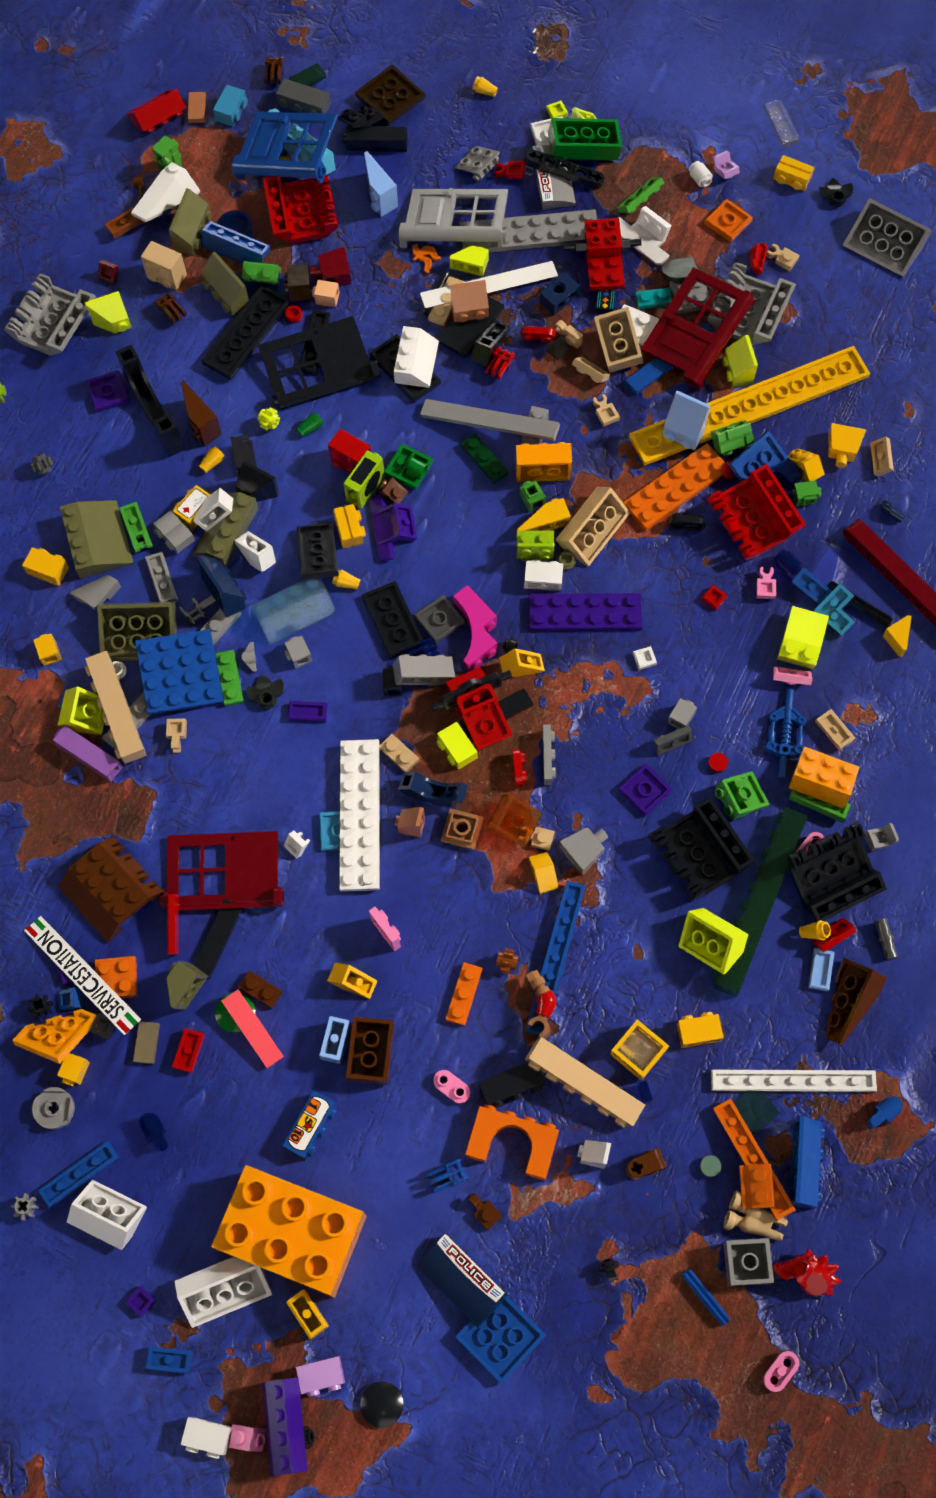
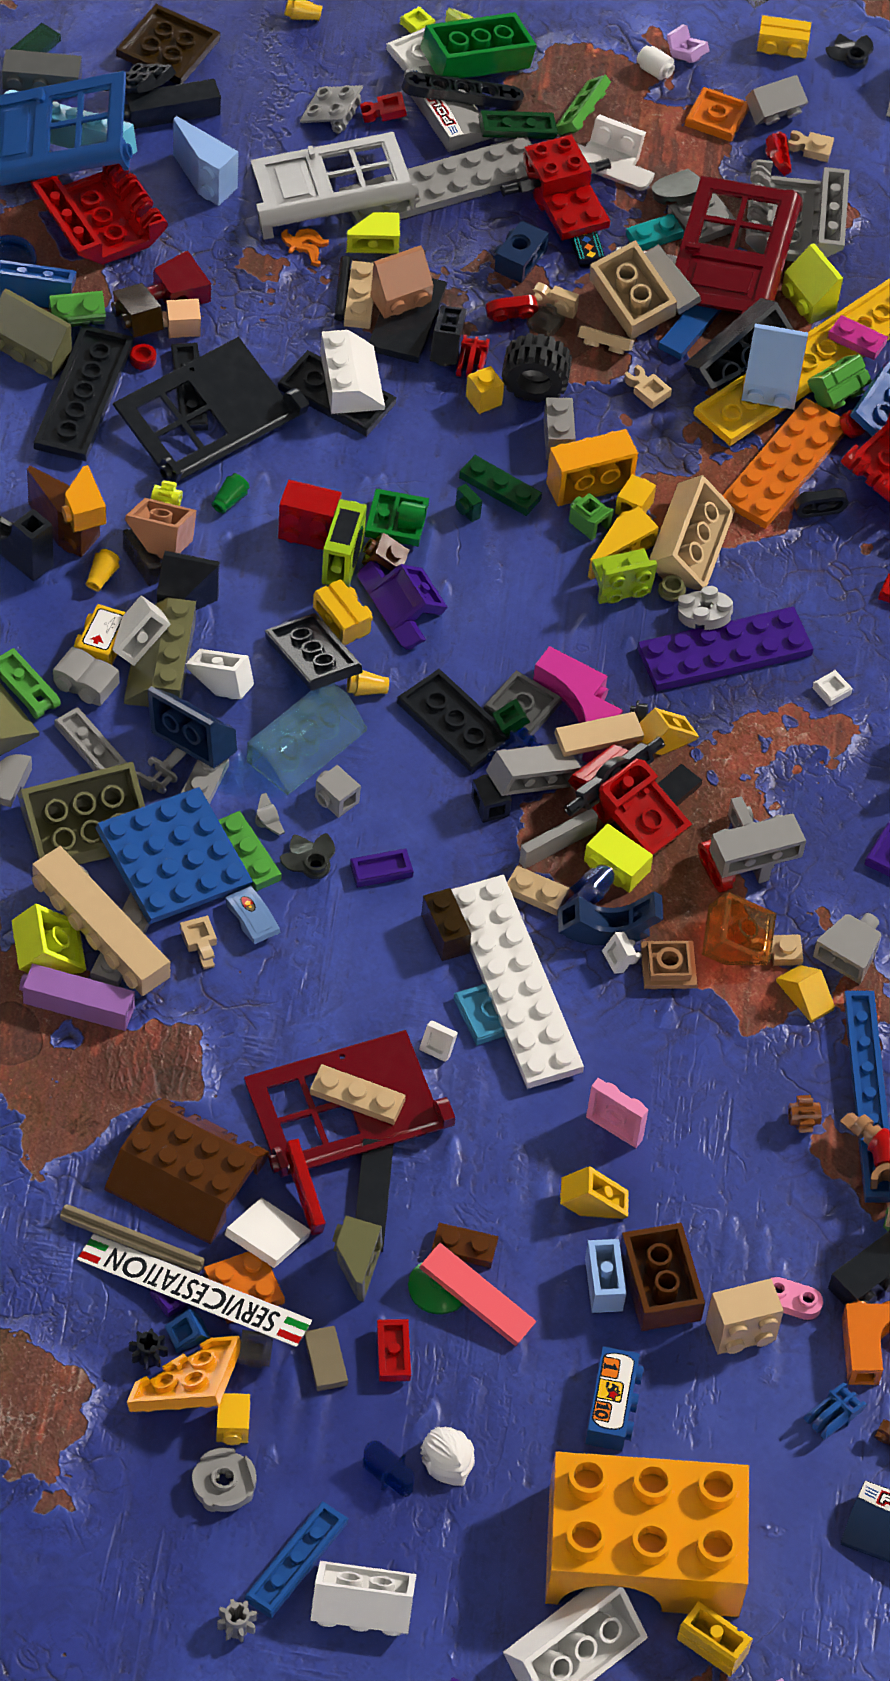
camera: 25 degrees left, 15 degrees down
nougat slope [395,807,425,838] -> none
white sticker [420,261,558,308] -> none
light grey tile [420,399,560,441] -> none
orange plate [446,962,483,1026] -> none
white brick [524,560,563,592] -> none
none -> dark tan axle [60,1205,205,1273]
none -> light orange slope [62,465,106,532]
none -> nougat slope [125,498,197,559]
none -> medium blue slope [225,886,281,944]
none -> white tile [225,1198,311,1268]
none -> tan plate [310,1064,406,1125]
none -> white hair [420,1427,475,1486]
none -> dark brown brick [421,888,471,961]
none -> dark green plate [455,483,482,522]
none -> yellow brick [466,366,504,414]
none -> dark green plate [478,110,558,139]
none -> dark green plate [492,699,530,737]
none -> black tyre [501,333,572,403]
none -> light grey tile [519,808,598,869]
none -> tan tile [554,712,644,757]
none -> clear blue arm [565,865,614,905]
none -> white tile [602,932,642,974]
none -> yellow brick [615,474,656,515]
none -> light grey tile [645,245,701,315]
none -> light grey plate [678,586,733,630]
none -> black wedge [684,298,794,389]
none -> tan brick [706,1279,784,1354]
none -> light grey brick [709,813,806,878]
none -> light grey brick [745,75,808,125]
none -> dark pink plate [828,315,888,360]

